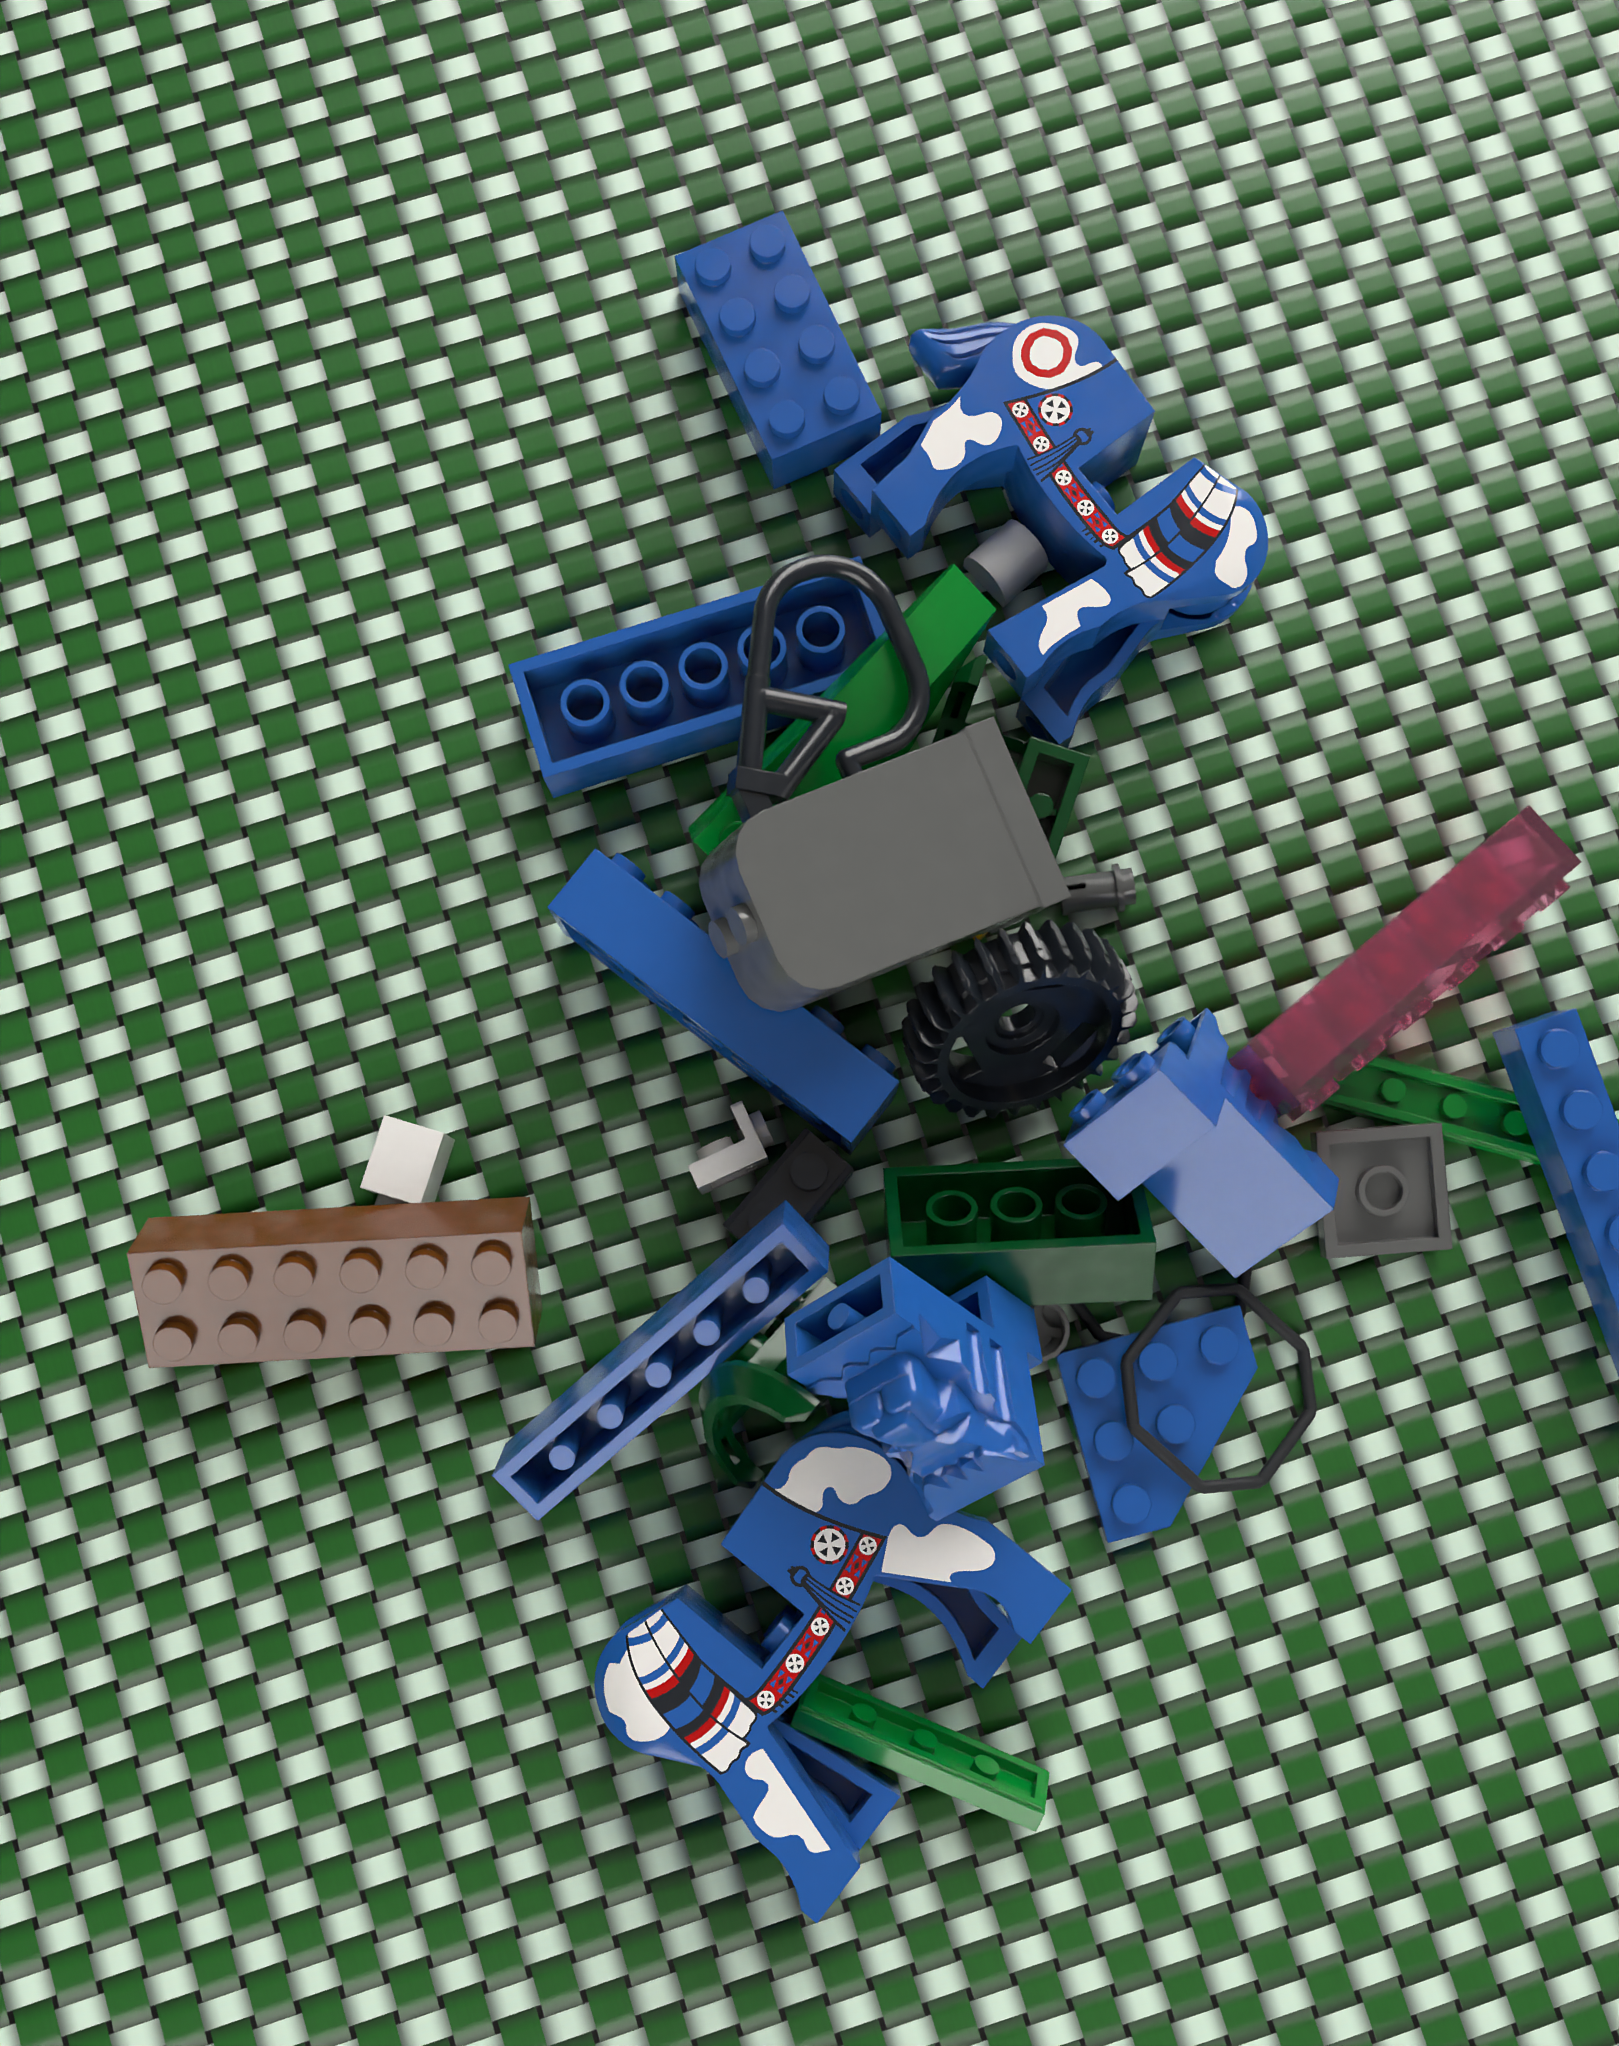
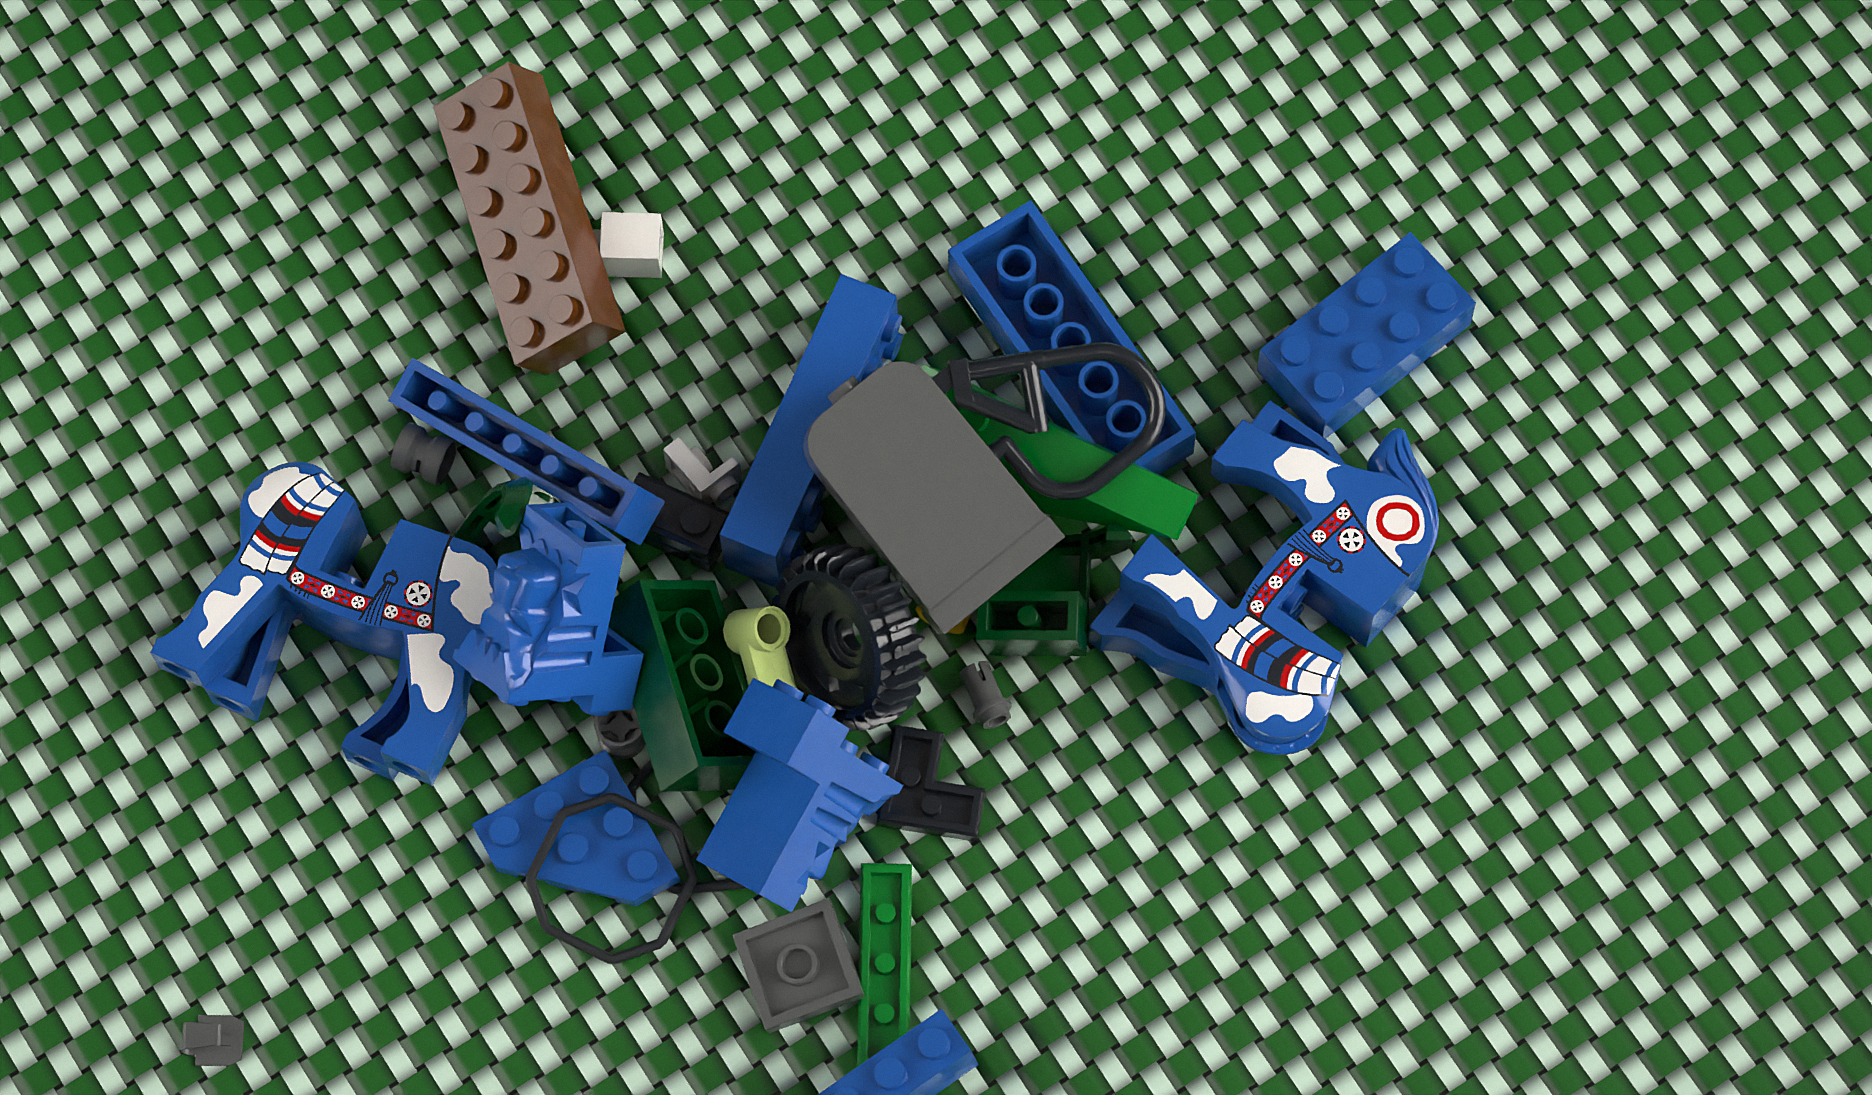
camera: 75 degrees right, 10 degrees down
green tile [790,1674,1050,1832] -> none
white brick [963,519,1048,607] -> none
clear pink brick [1228,805,1582,1121] -> none
none -> dark grey piece [181,1015,244,1066]
none -> dark grey wheel [391,423,457,486]
none -> yellowish green piece [723,606,797,689]
none -> black tile [877,725,986,842]

